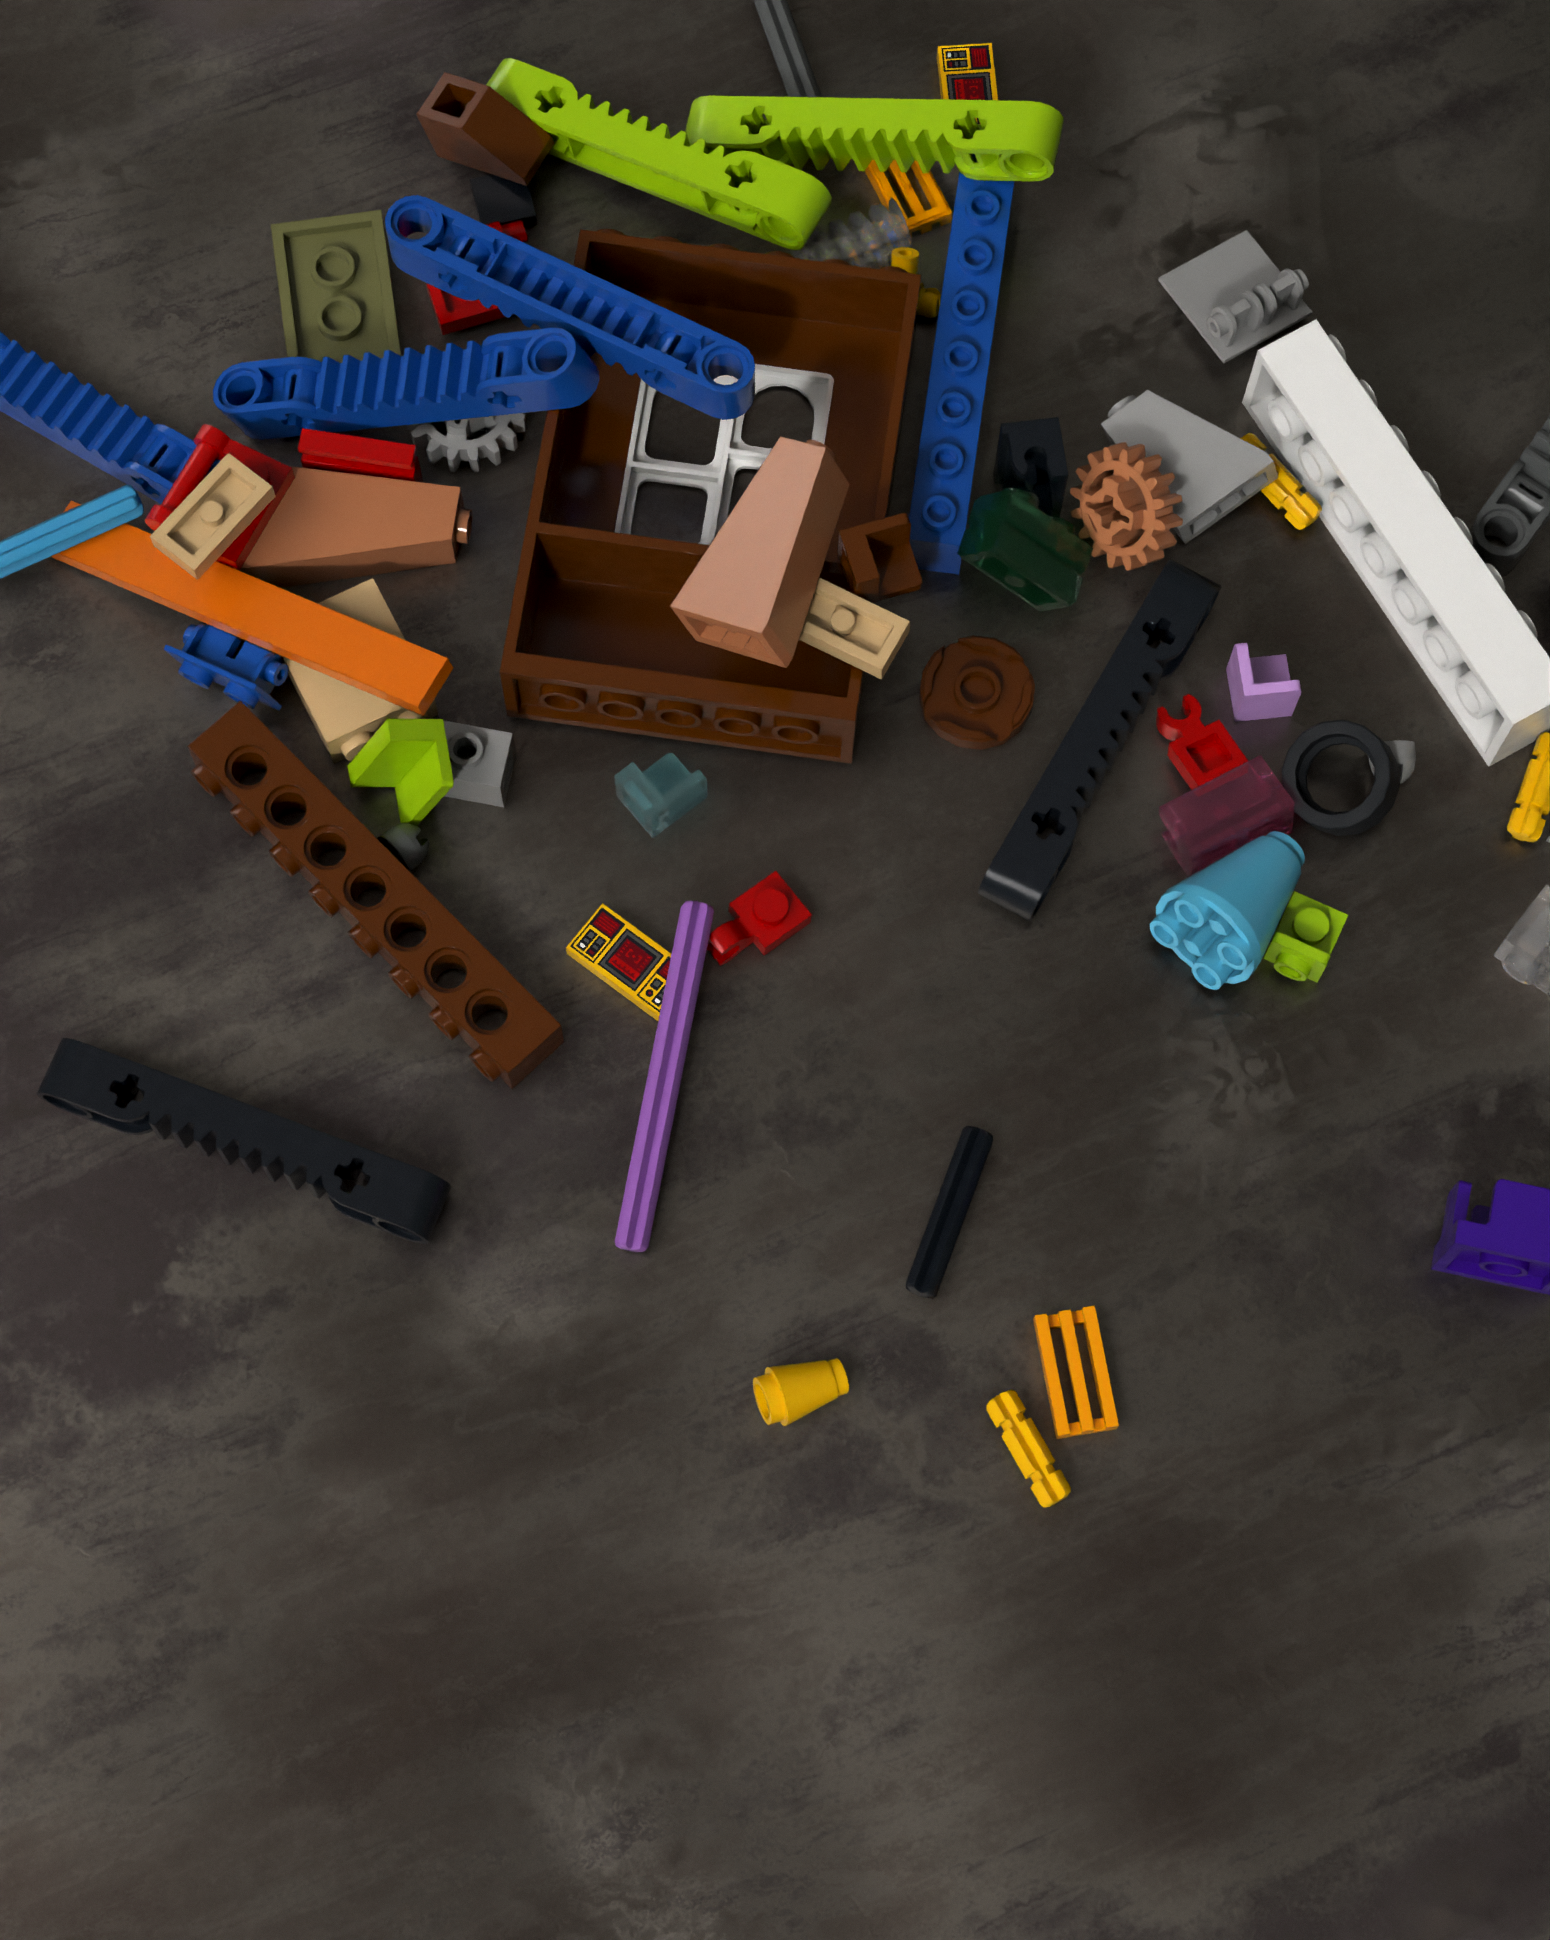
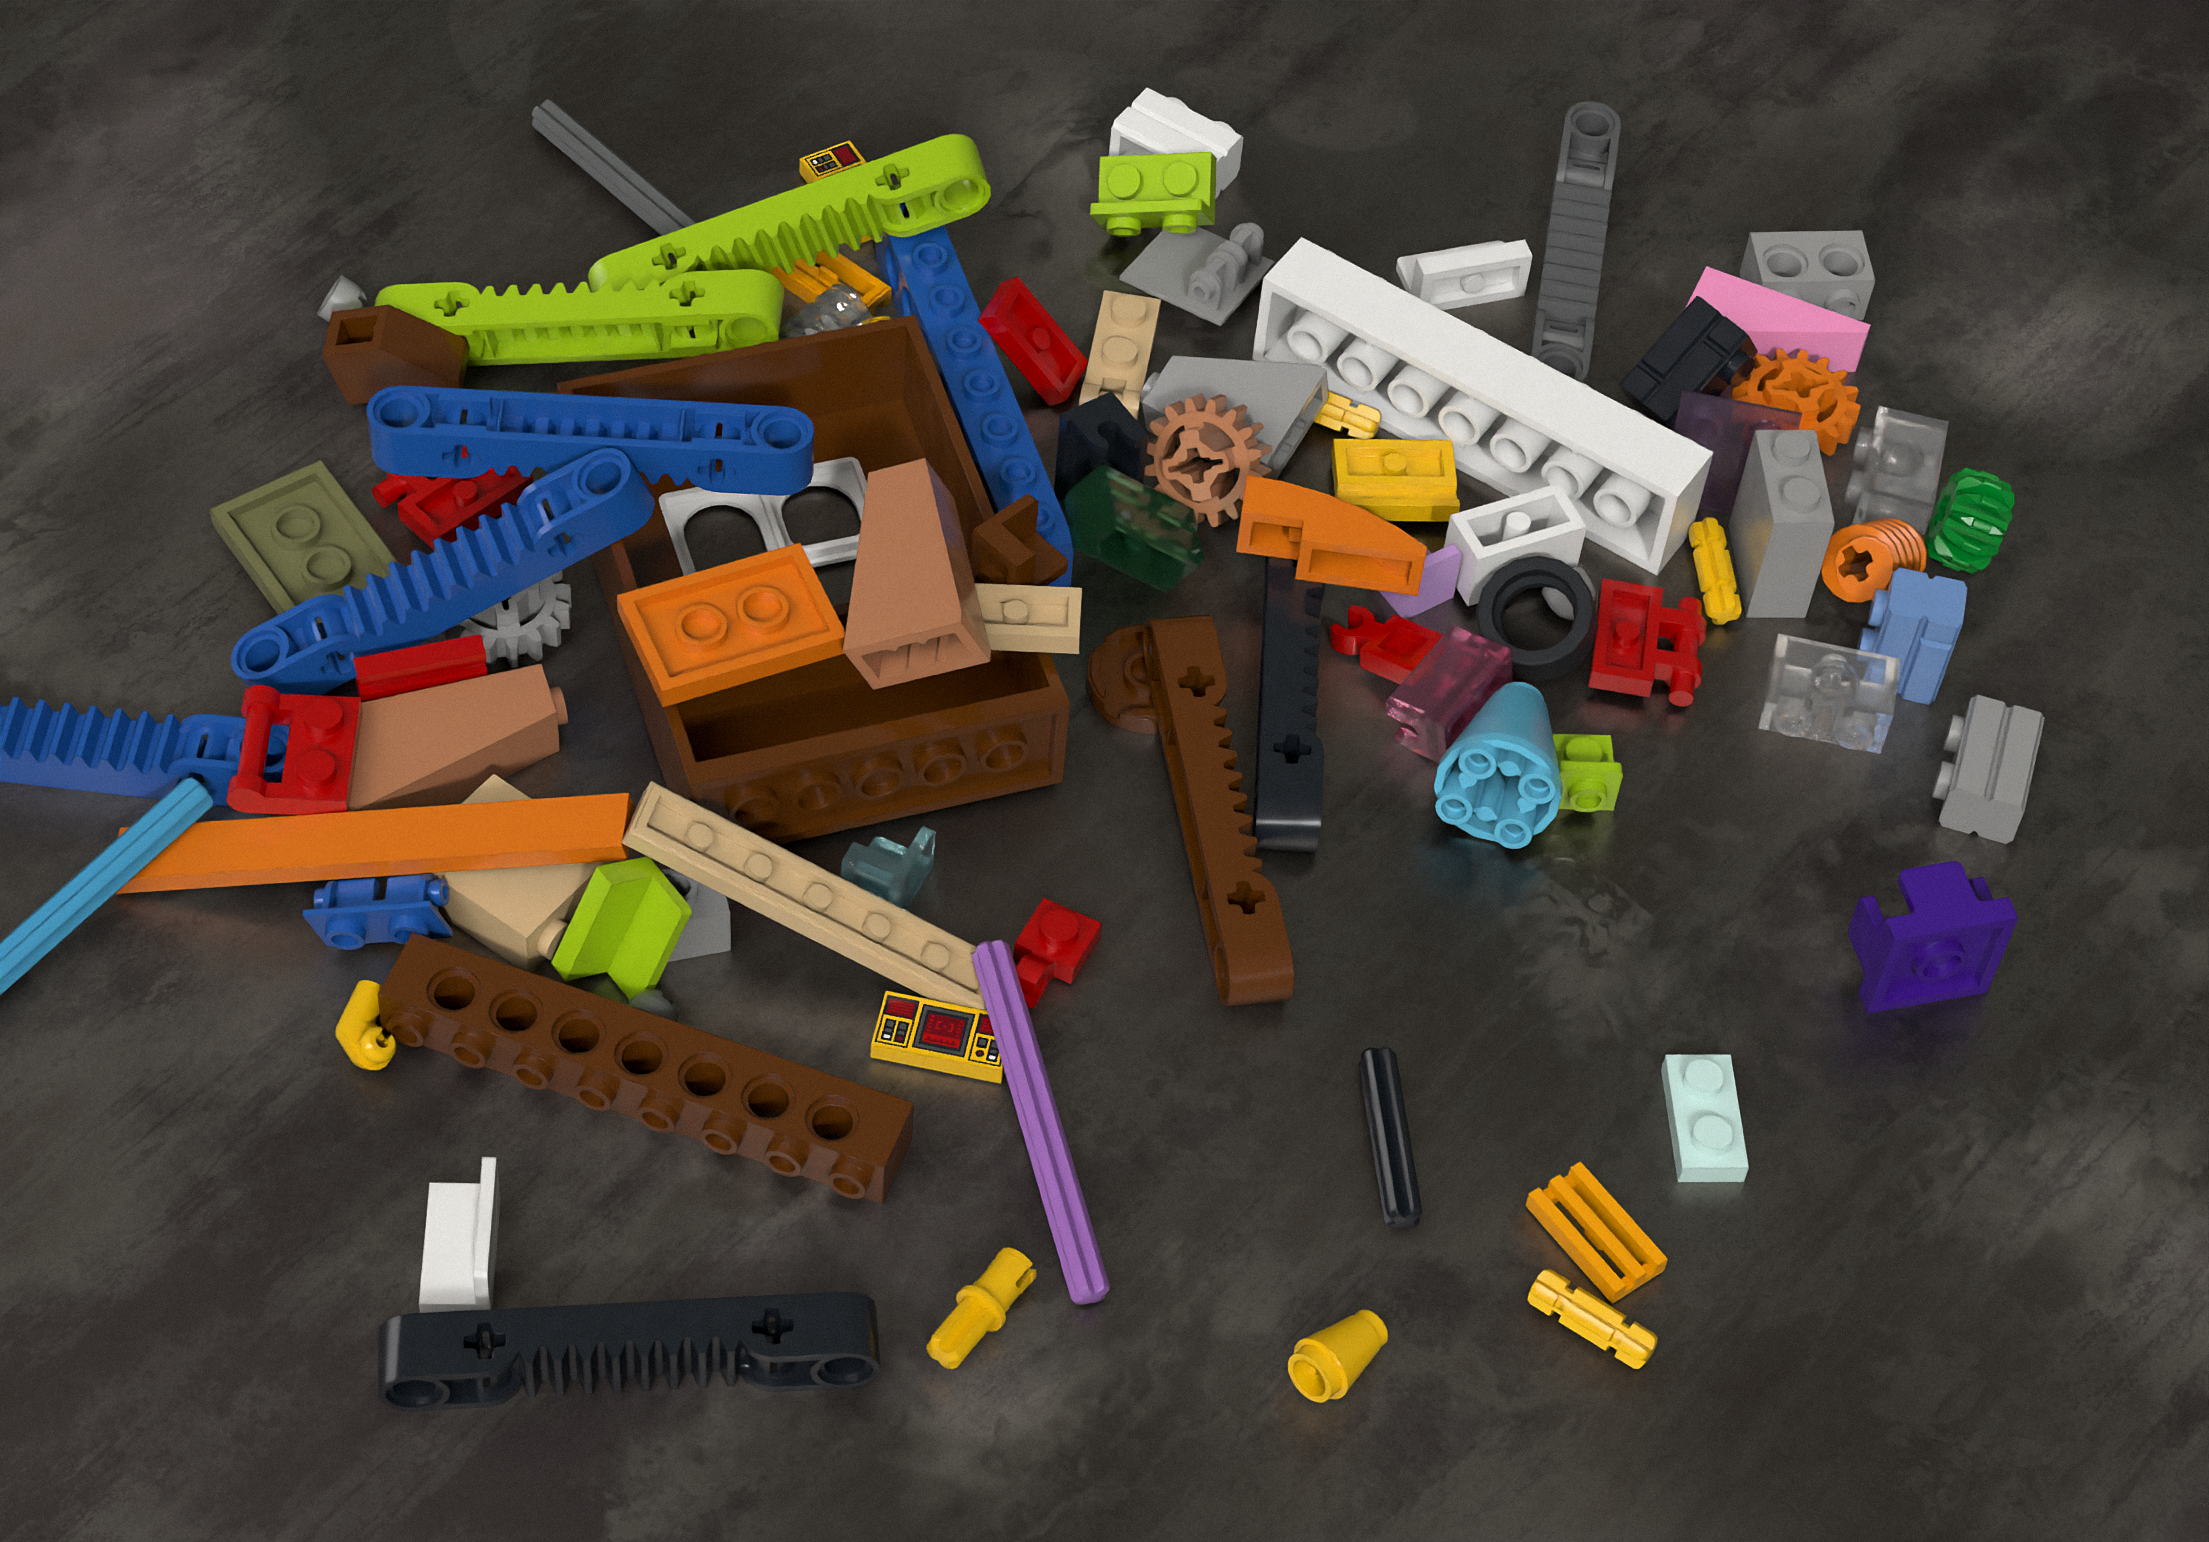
camera: 30 degrees left, 20 degrees down
tan plate [150,453,276,580] -> none
none -> light grey hinge [317,275,368,322]
none -> yellow arm [335,980,396,1070]
none -> white panel [419,1157,501,1313]
none -> orange plate [617,542,845,707]
none -> tan tile [621,781,986,1011]
none -> yellow axle [926,1247,1037,1369]
none -> red plate [978,276,1088,406]
none -> tan plate [1079,290,1161,421]
none -> lime bracket [1090,152,1217,237]
none -> white brick [1109,88,1244,199]
none -> reddish brown gear [1142,614,1294,1006]
none -> orange slope [1236,475,1427,596]
none -> yellow plate [1331,439,1460,522]
none -> white panel [1396,240,1533,310]
none -> white brick [1444,483,1587,606]
none -> red plate [1588,578,1707,707]
none -> light aqua plate [1661,1055,1749,1182]

